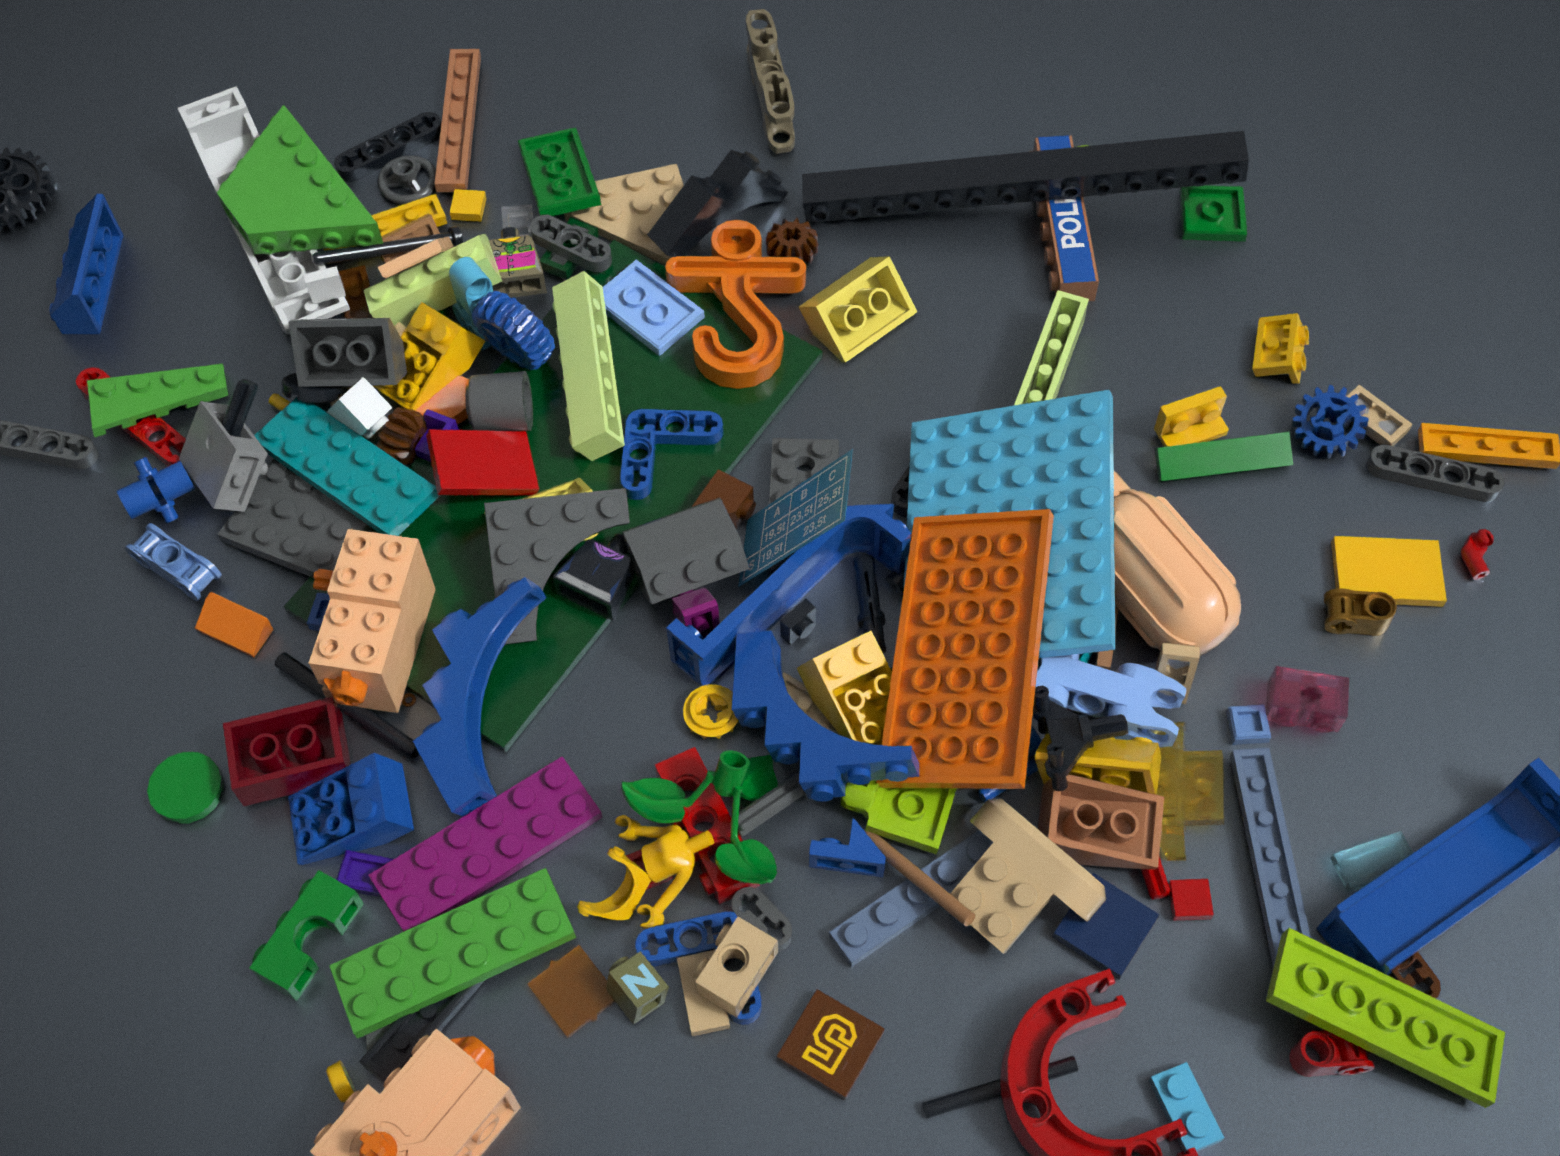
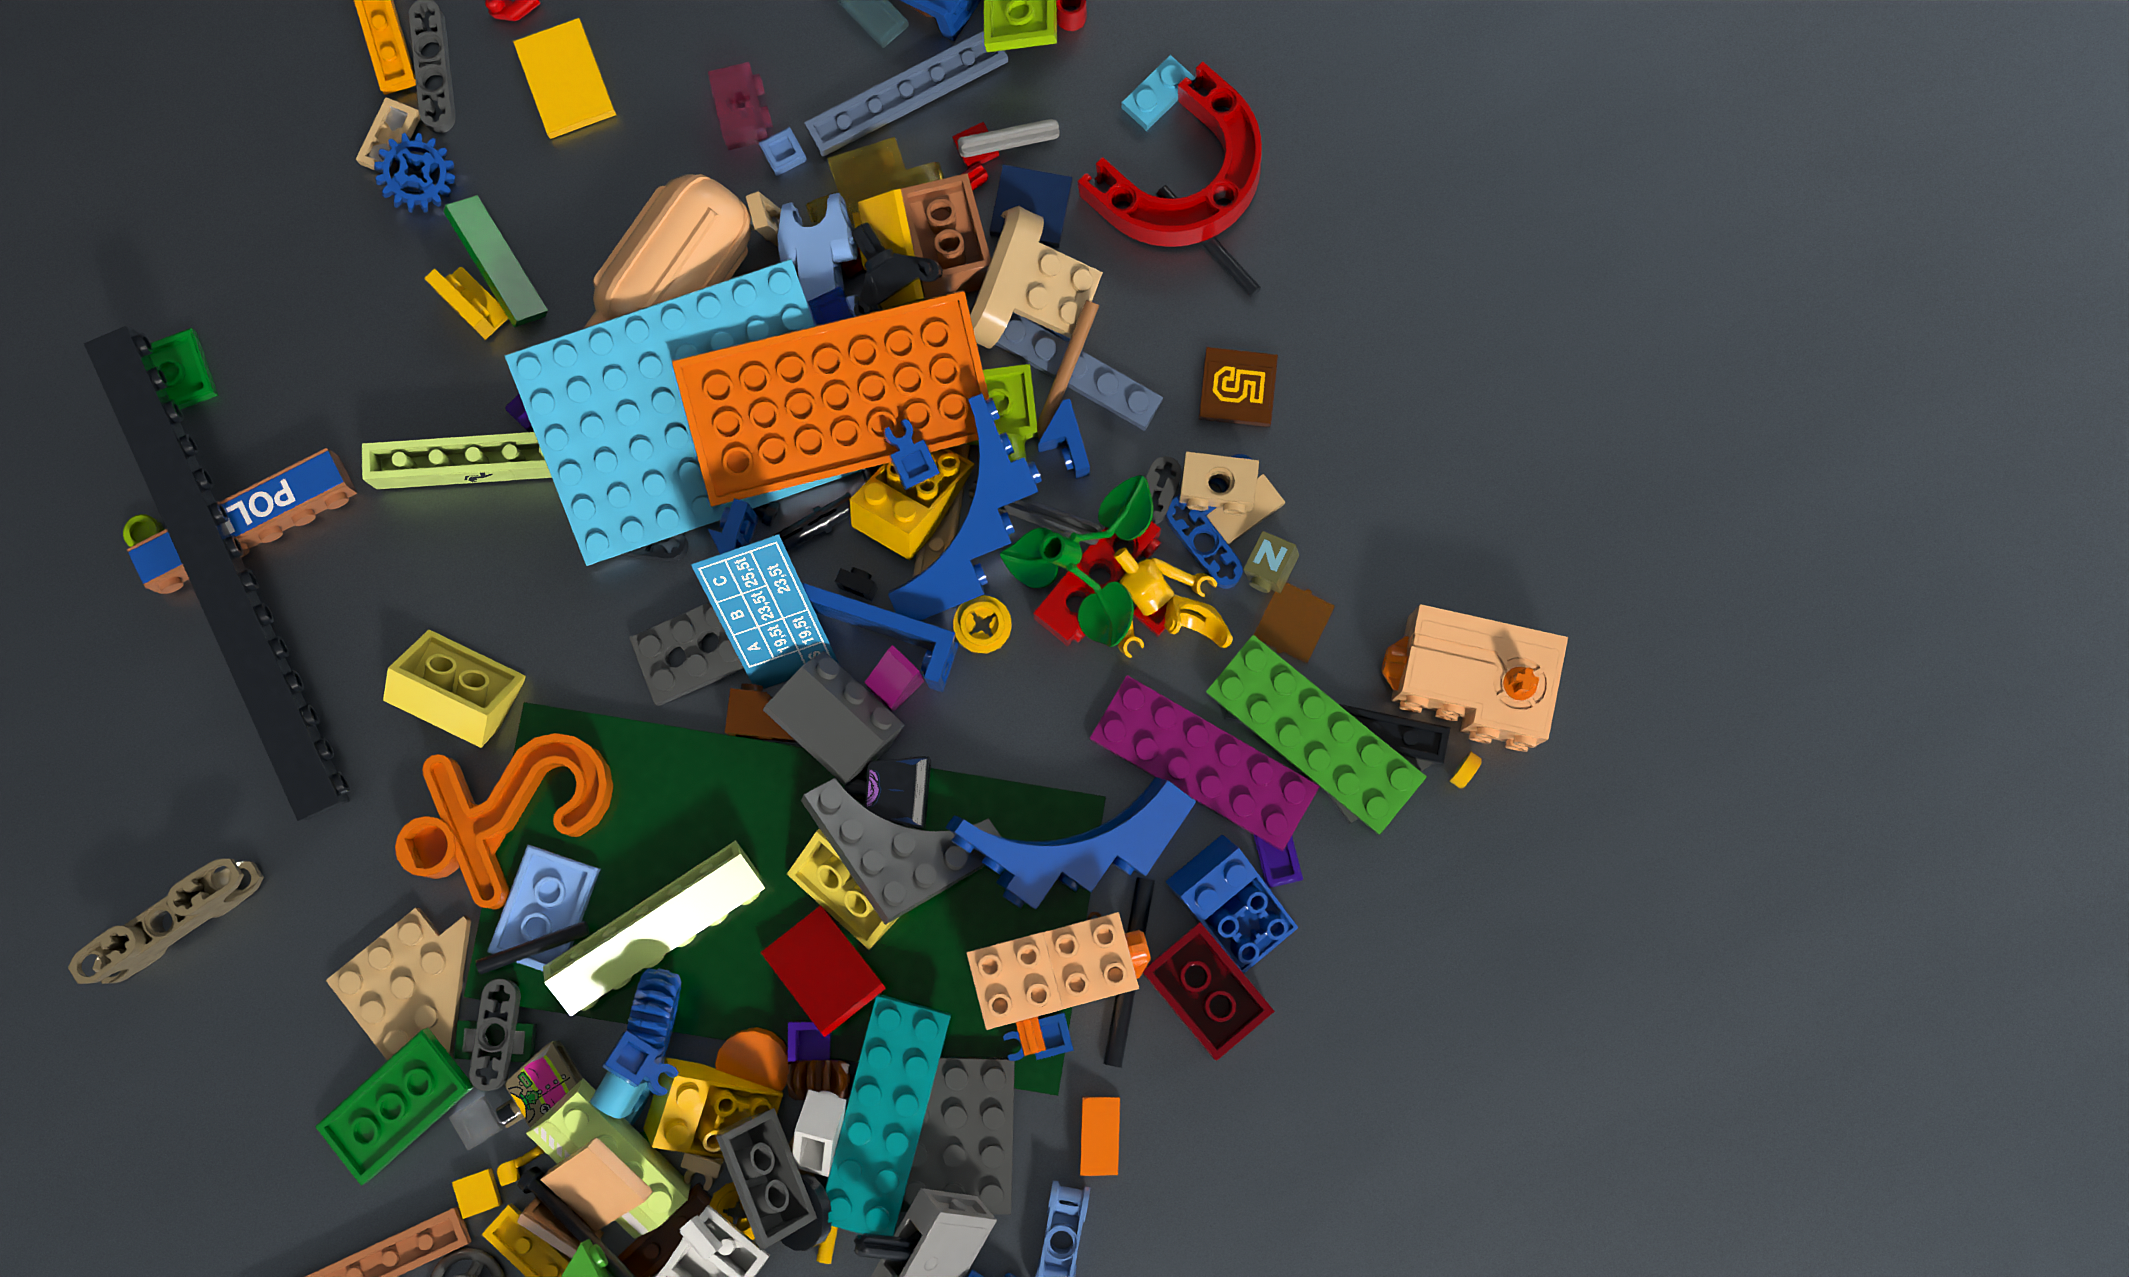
camera: 115 degrees left, 20 degrees up
green tile [147,752,225,824] -> none
green arch [249,870,364,1001] -> none
dark grey piece [465,371,533,431] -> none
blue beam [620,409,723,500] -> none
black arch [647,150,789,257] -> none
reddish brown gear [766,217,819,265] -> none
yellow bracket [1252,313,1309,384] -> none
pearl gold piece [1324,588,1397,636] -> none
none -> black bar [476,921,590,975]
none -> yellow hand [497,1146,544,1186]
none -> blue plate [602,1031,679,1096]
none -> clear blue tile [807,286,854,325]
none -> blue plate [883,419,940,490]
none -> light grey axle [958,119,1060,158]

